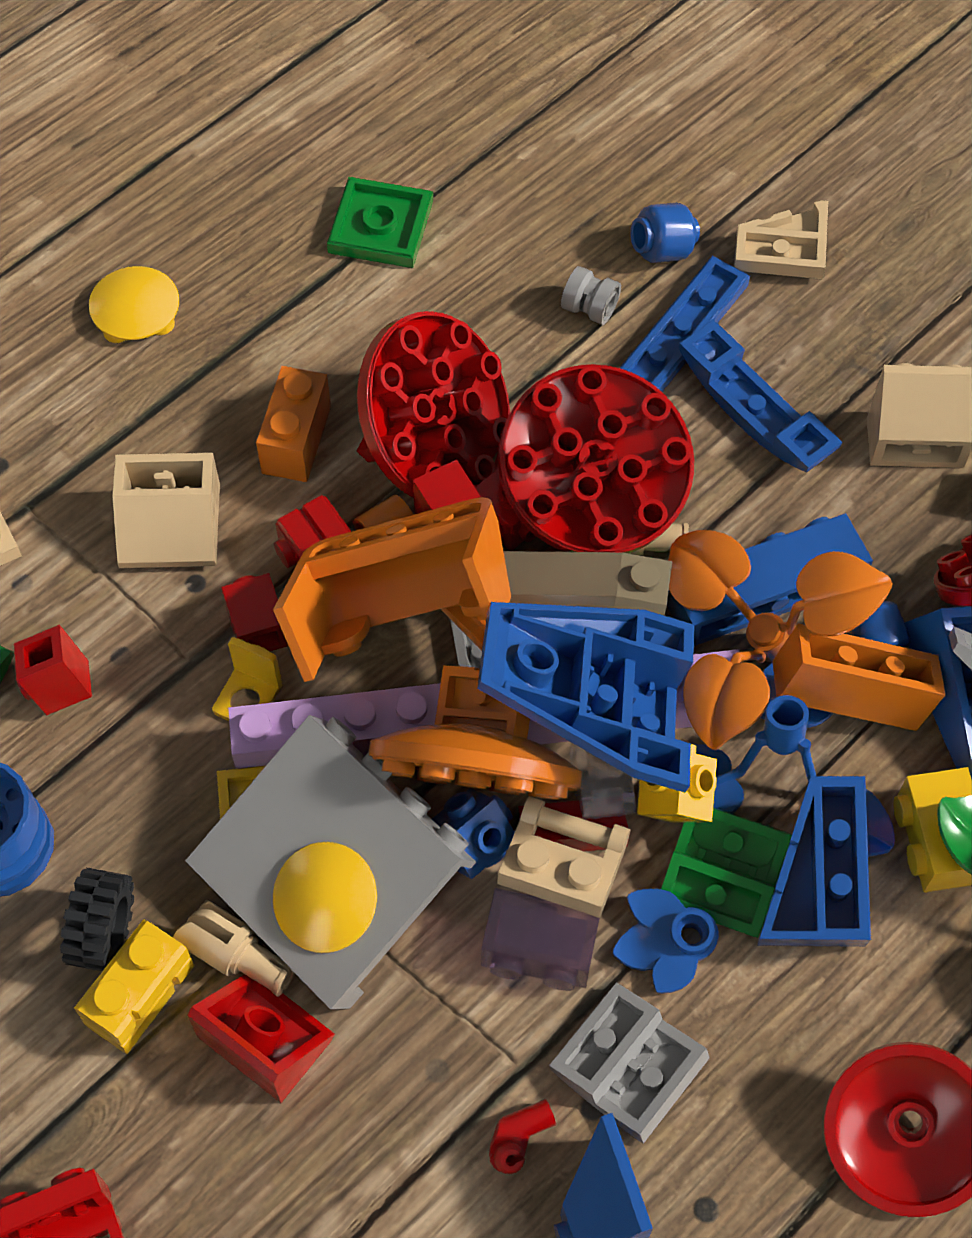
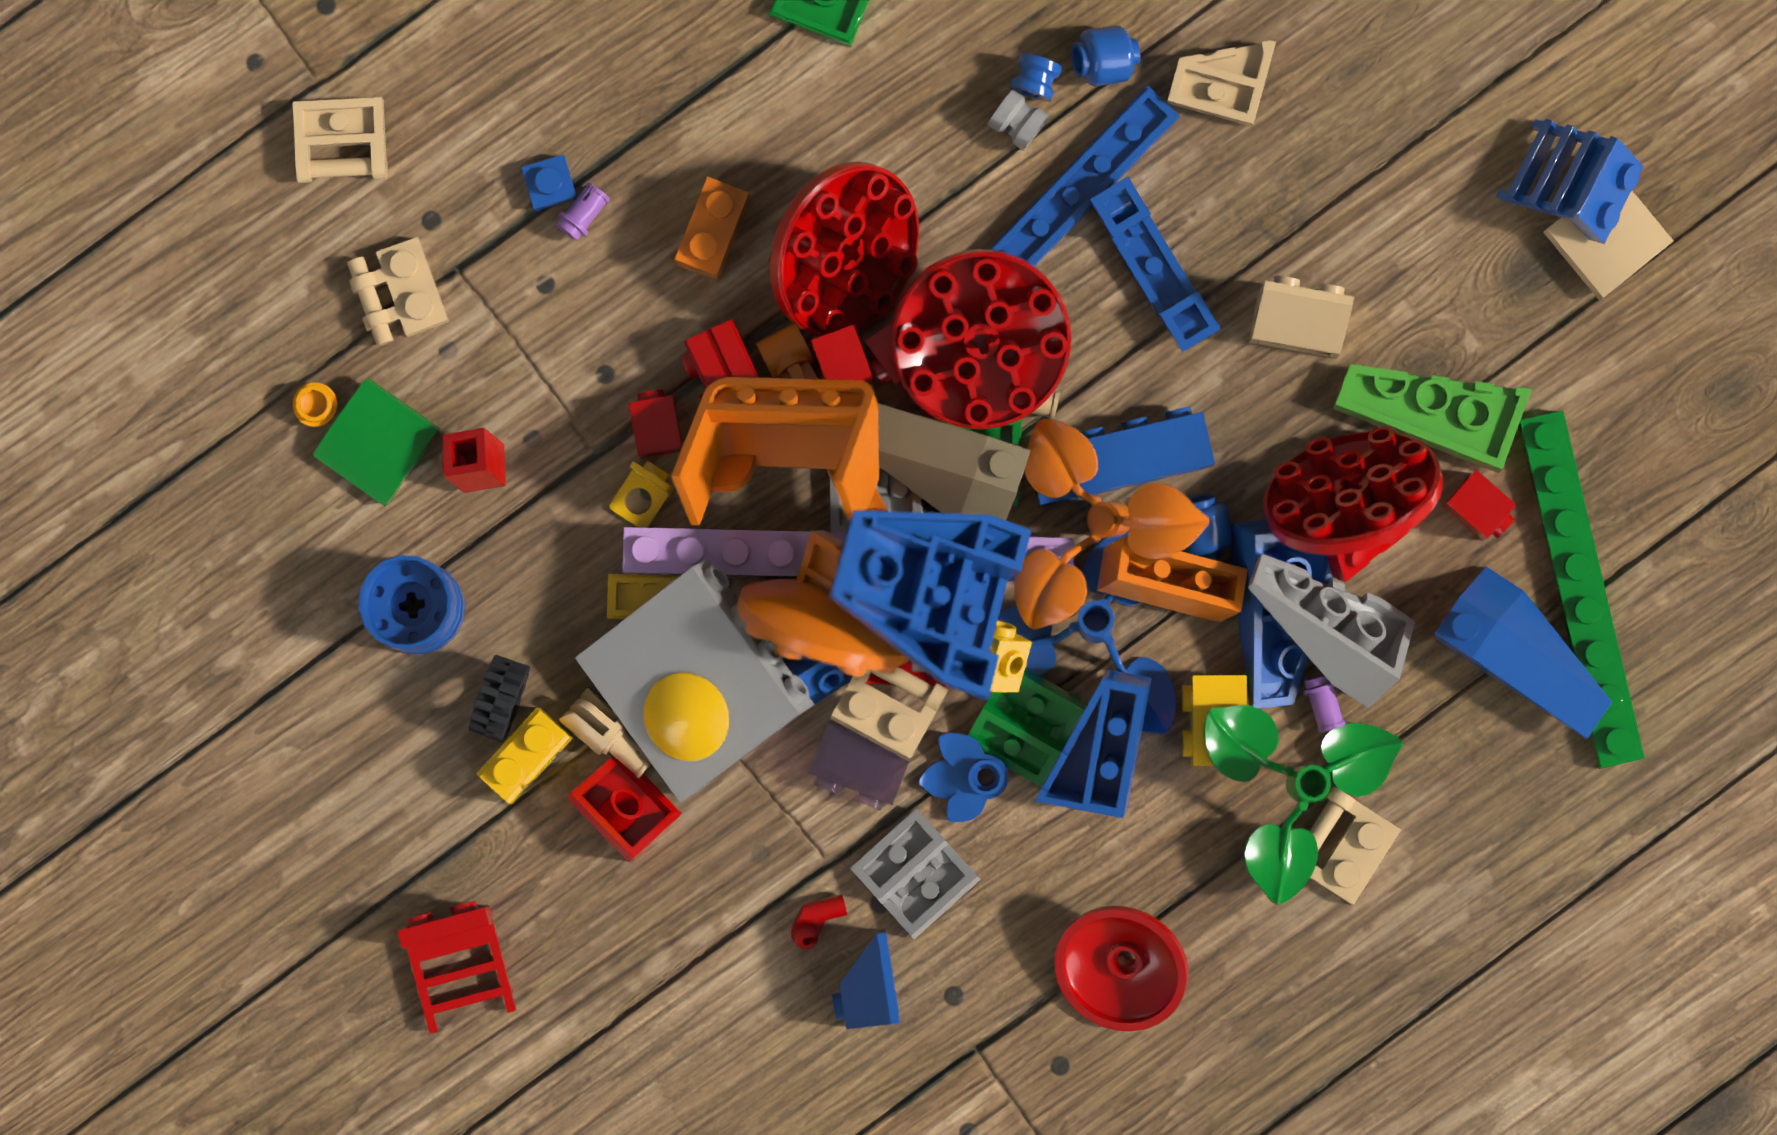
camera: 10 degrees right, 25 degrees up
yellow dish [89,266,179,343] -> none
tan slope [112,453,220,568] -> none
none -> blue plate [522,154,577,211]
none -> medium lavender pin [556,182,610,241]
none -> blue wheel [1009,53,1062,102]

